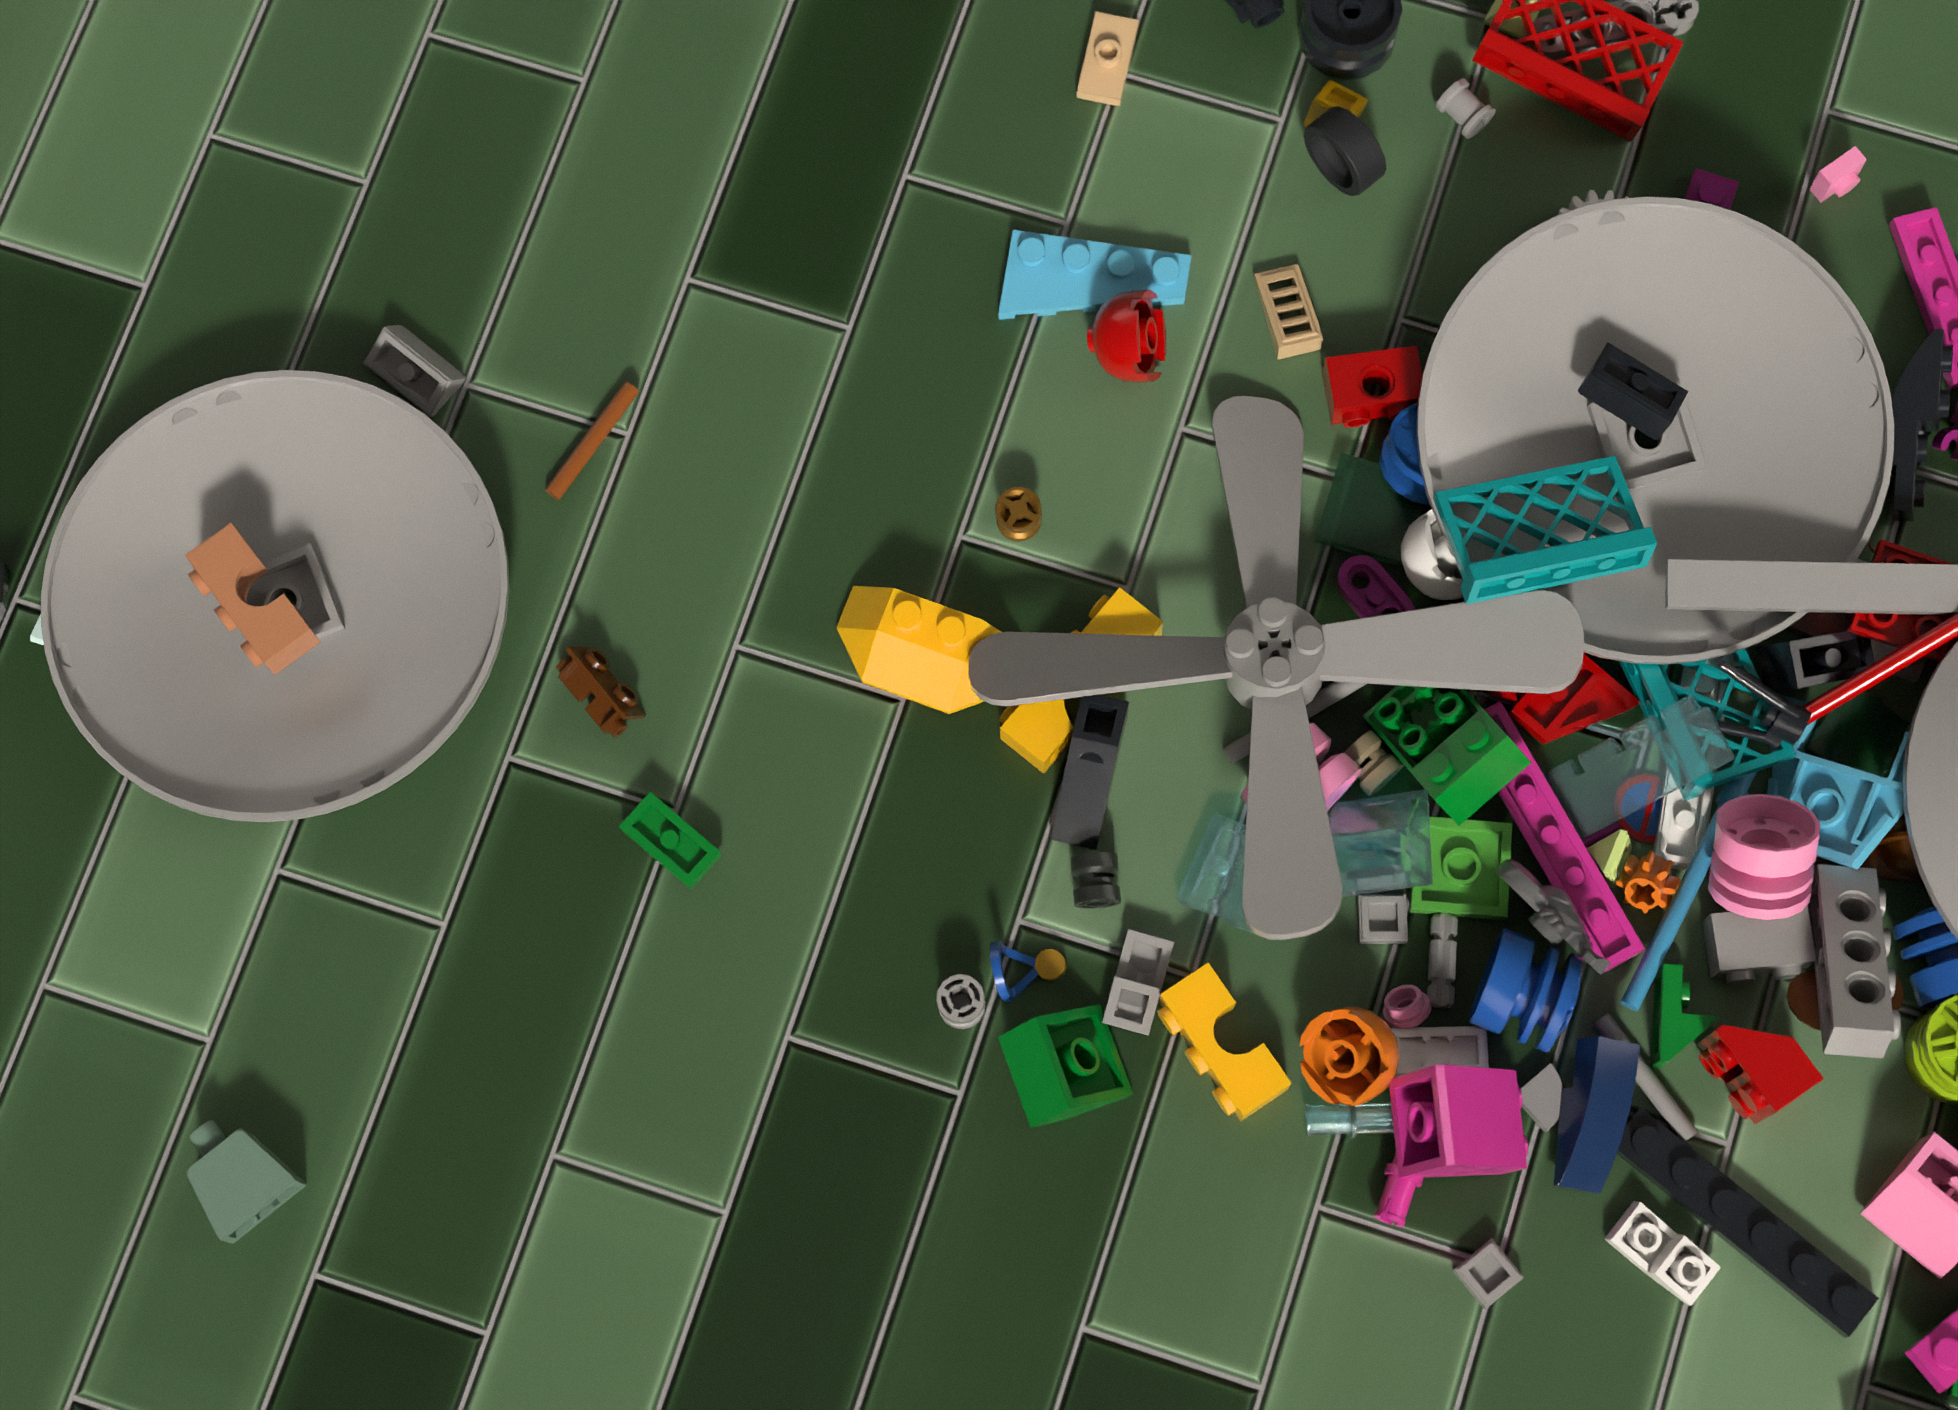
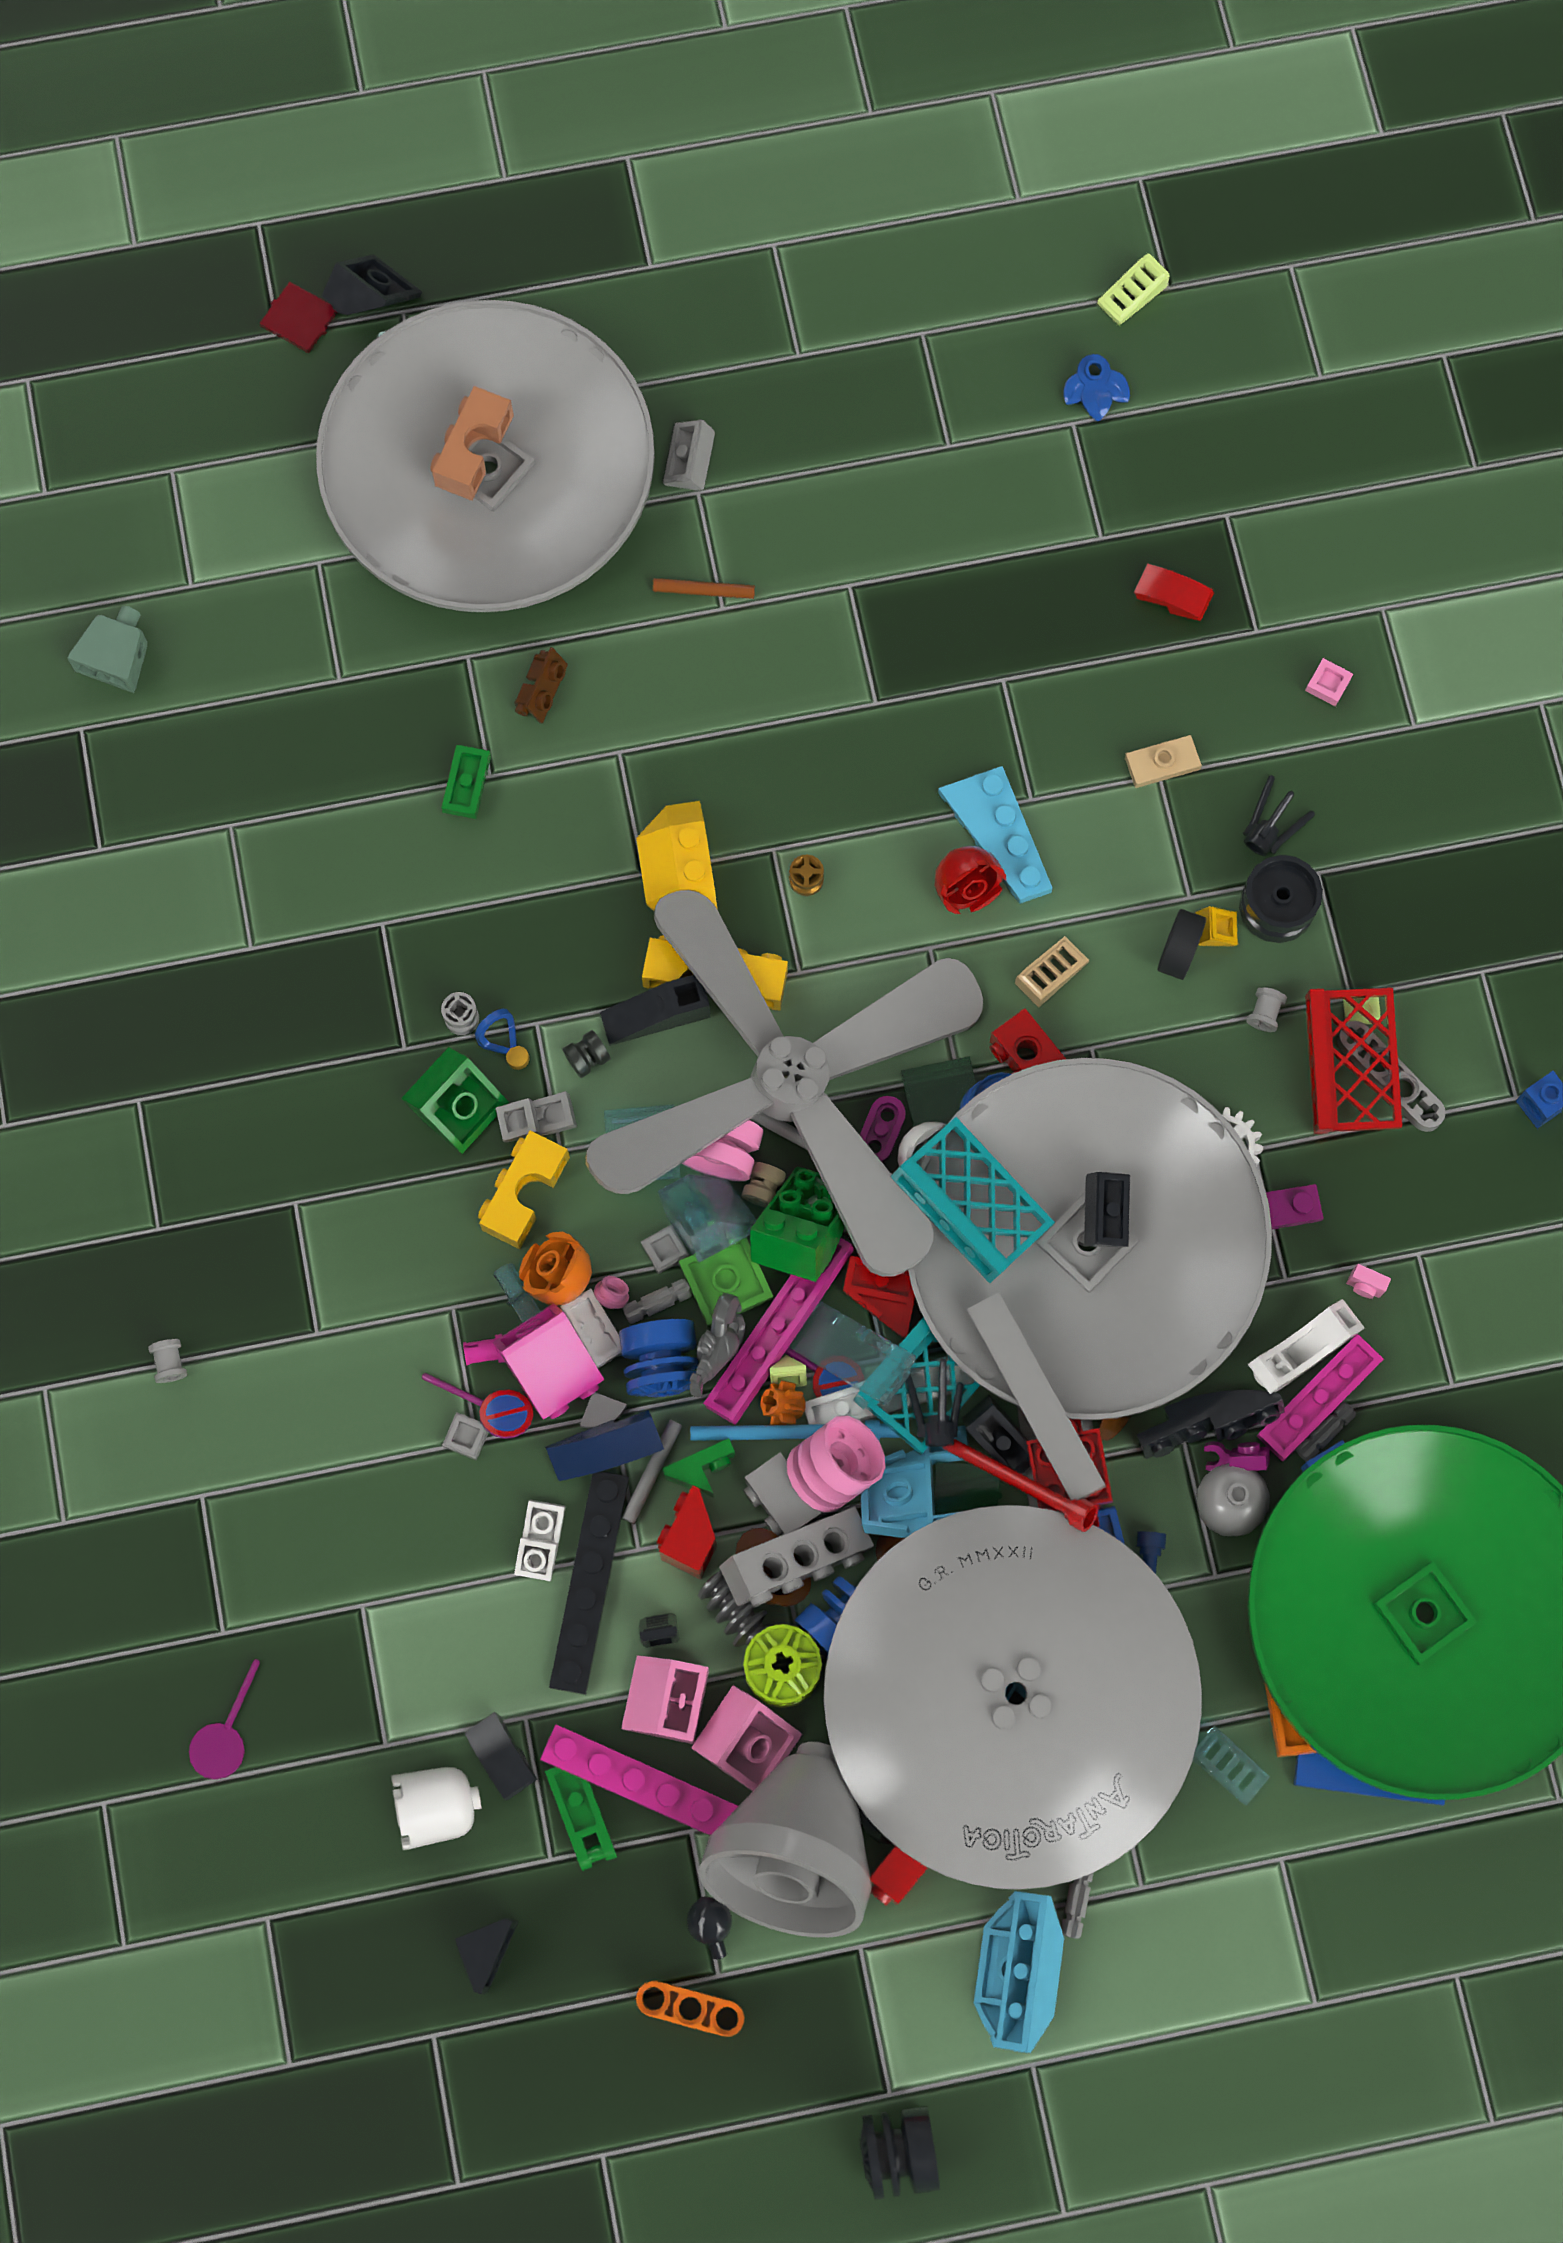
camera: 55 degrees right, 0 degrees up
none -> piece [422,1373,534,1439]
none -> black slope [639,1613,680,1648]
none -> dark grey piece [698,1570,776,1647]
none -> white arch [1248,1299,1365,1394]

